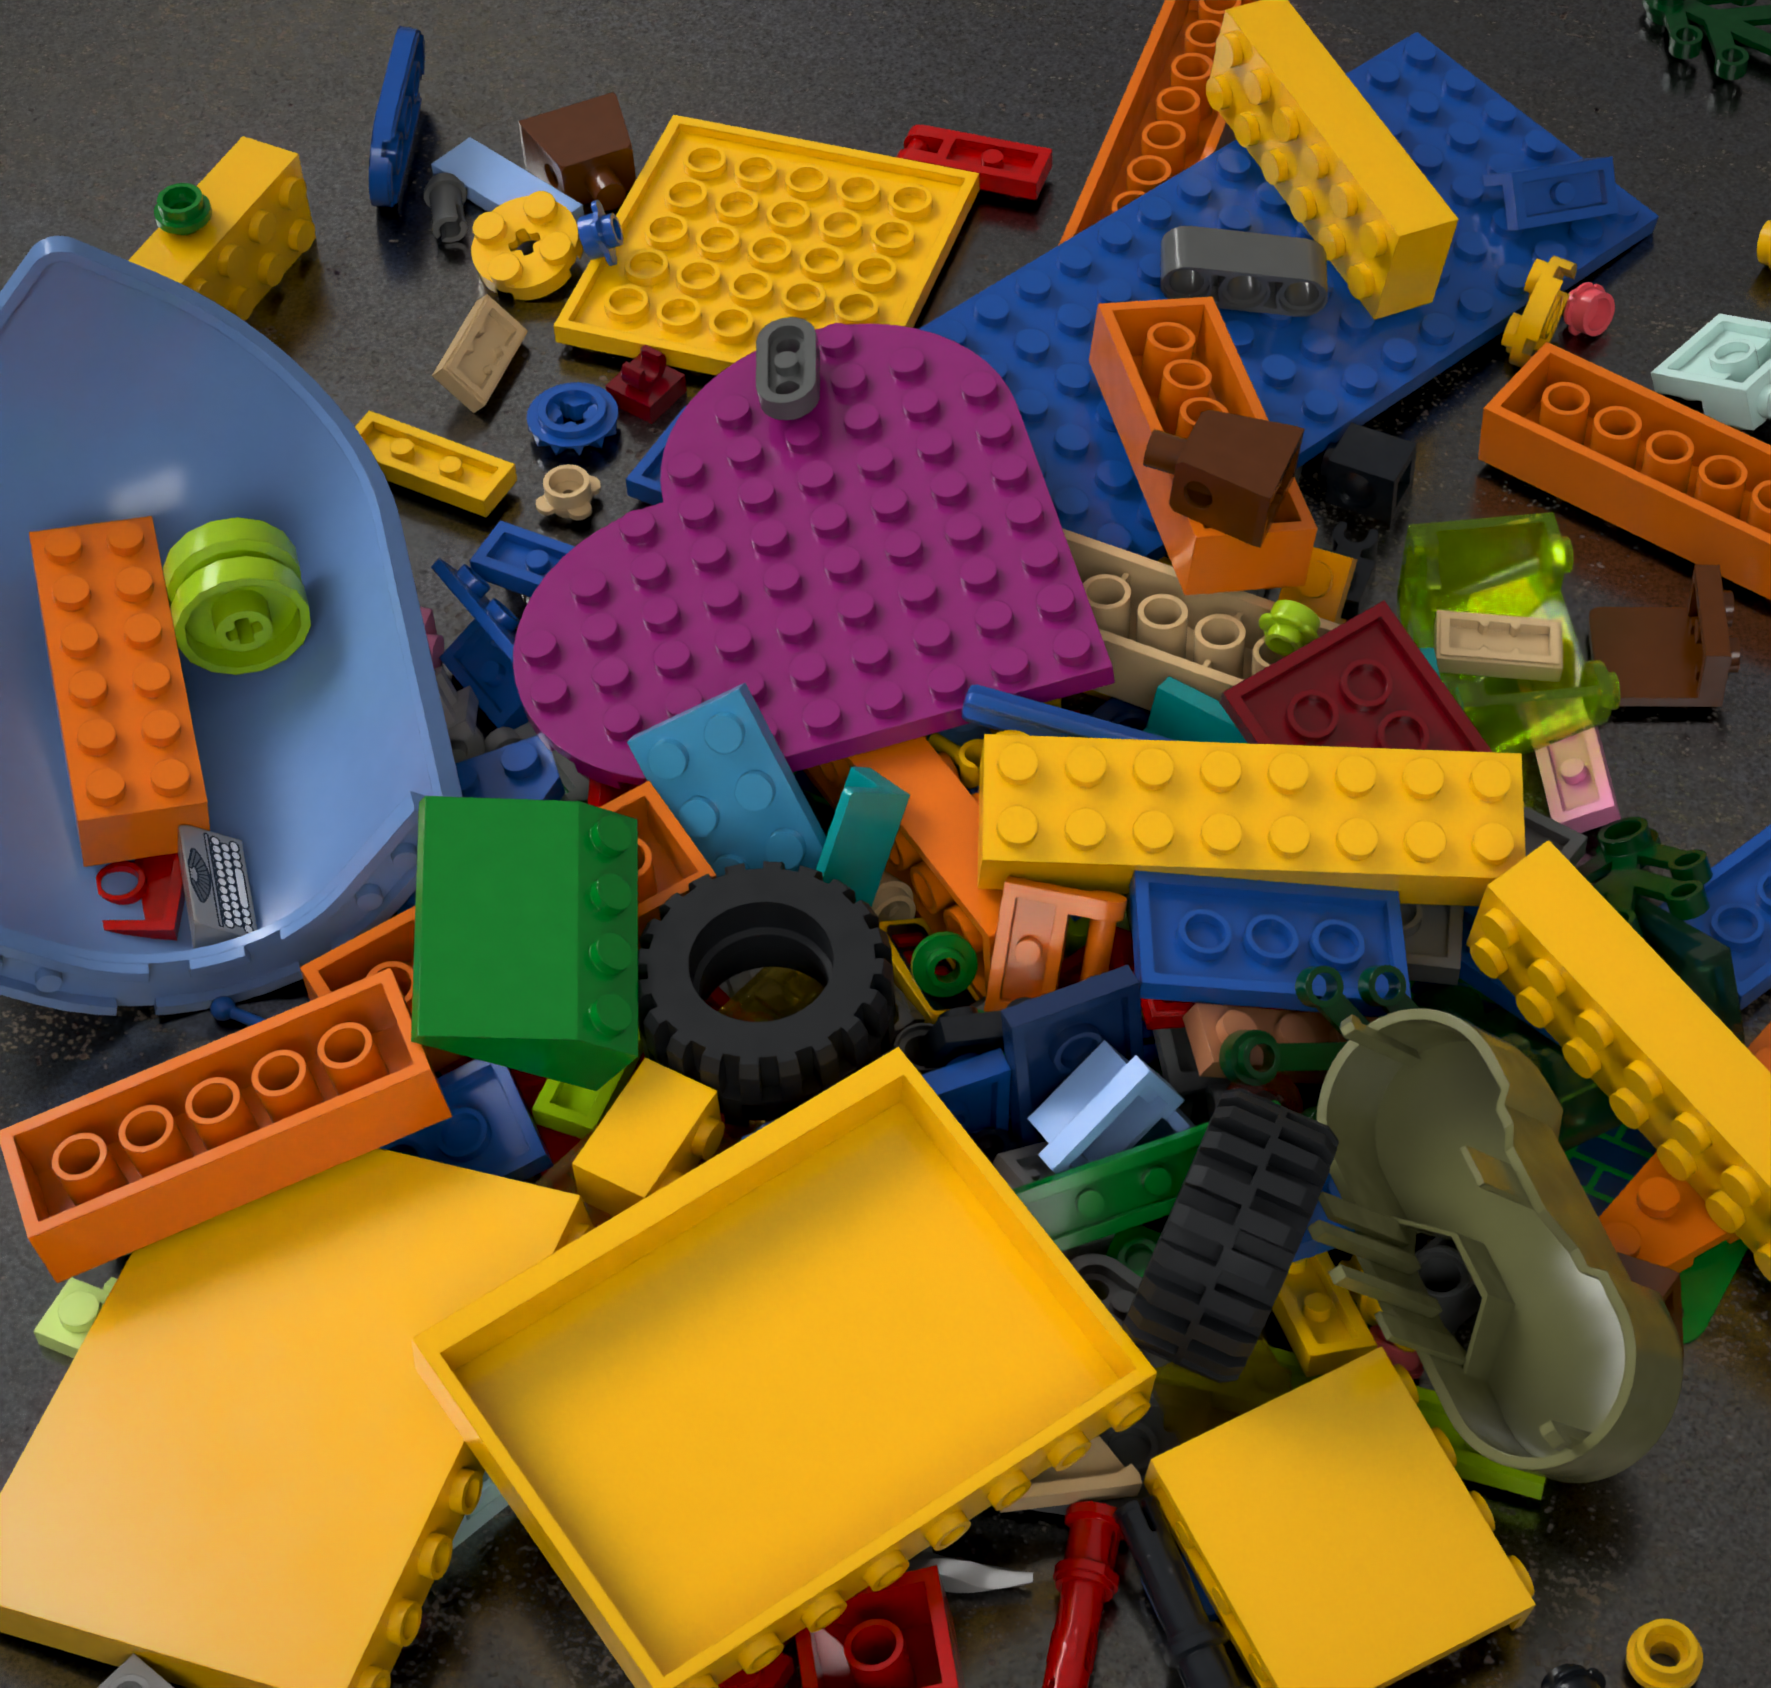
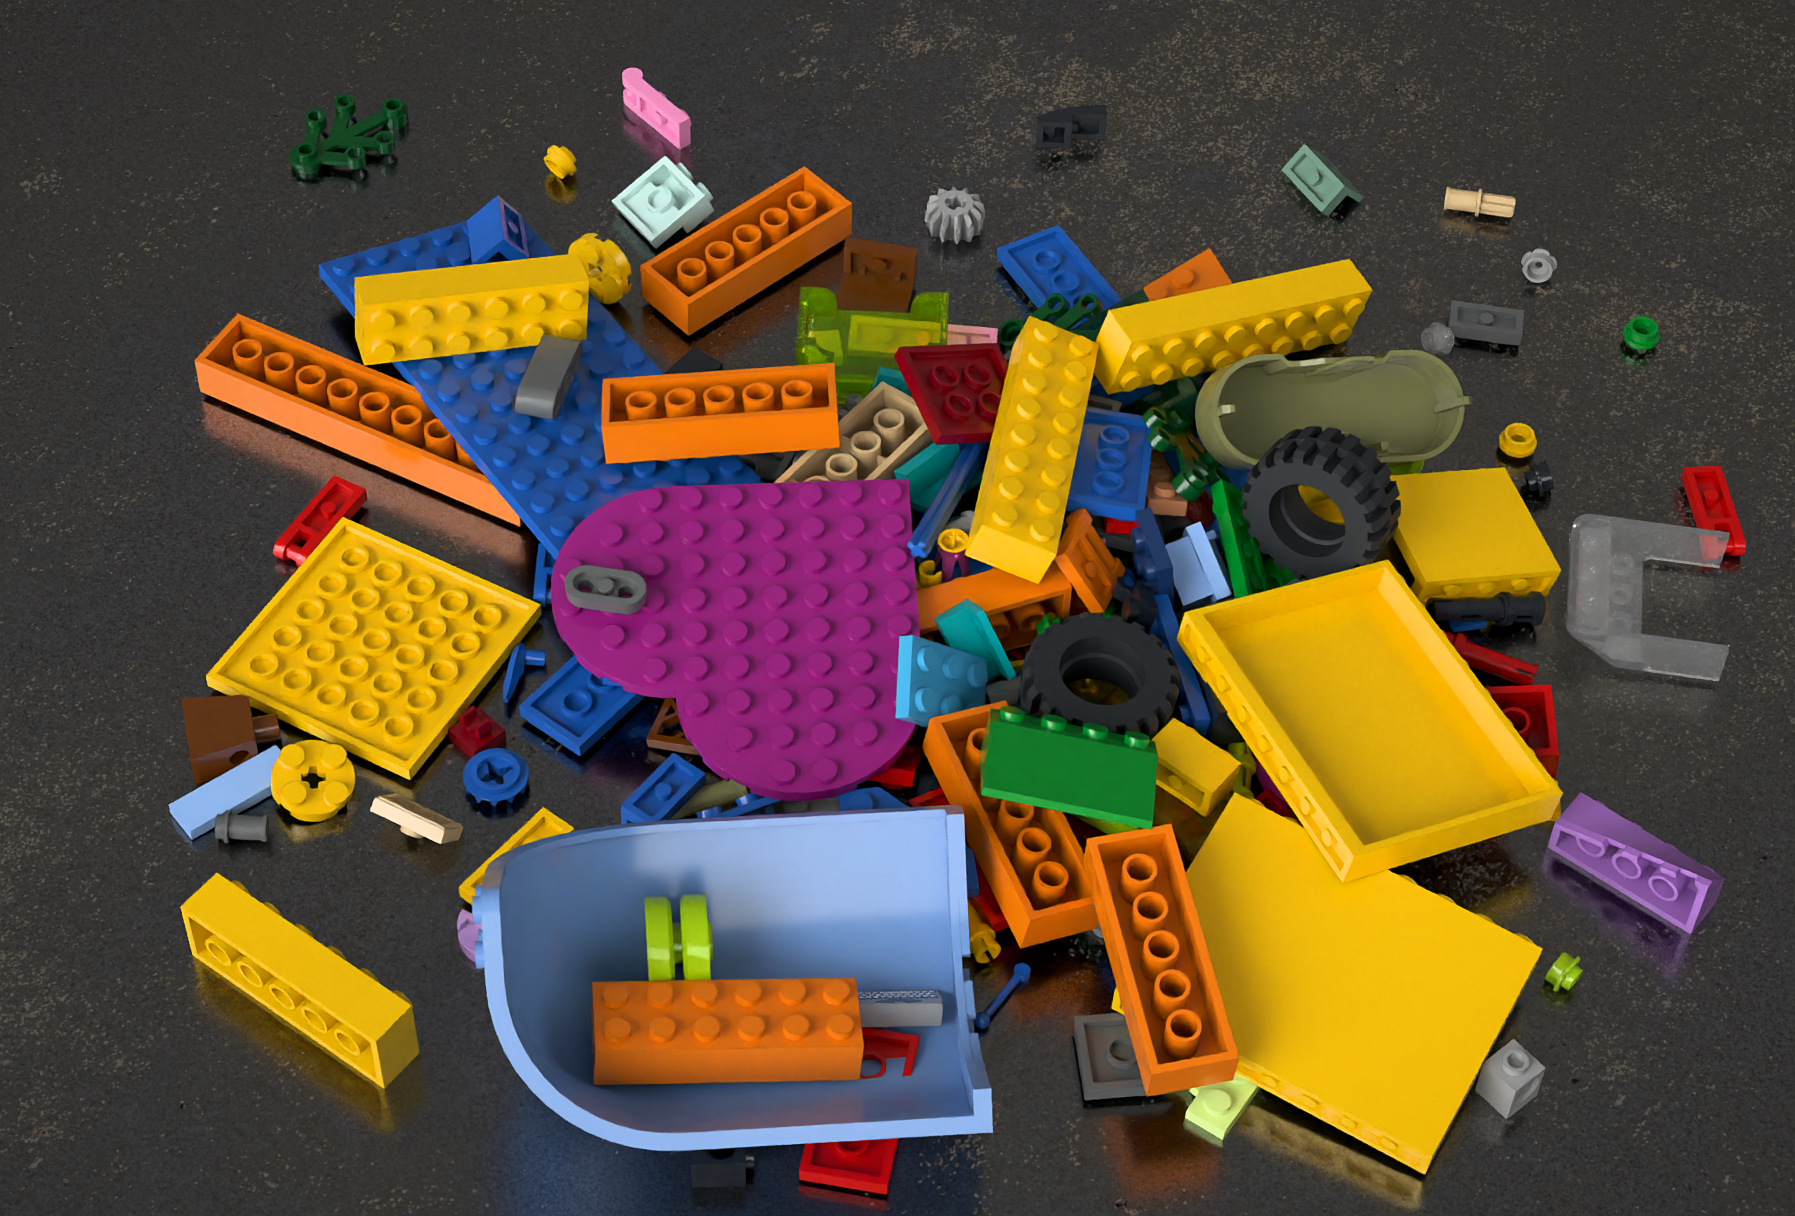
camera: 85 degrees left, 0 degrees up
green plate [154,183,212,235] -> none
blue tile [369,26,425,207] -> none
tan plate [536,464,601,520] -> none
blue plate [577,200,624,266] -> none
reddish brown torso [1143,410,1304,548] -> none
lime plate [1259,600,1321,656] -> none
tan plate [1434,610,1563,682] -> none

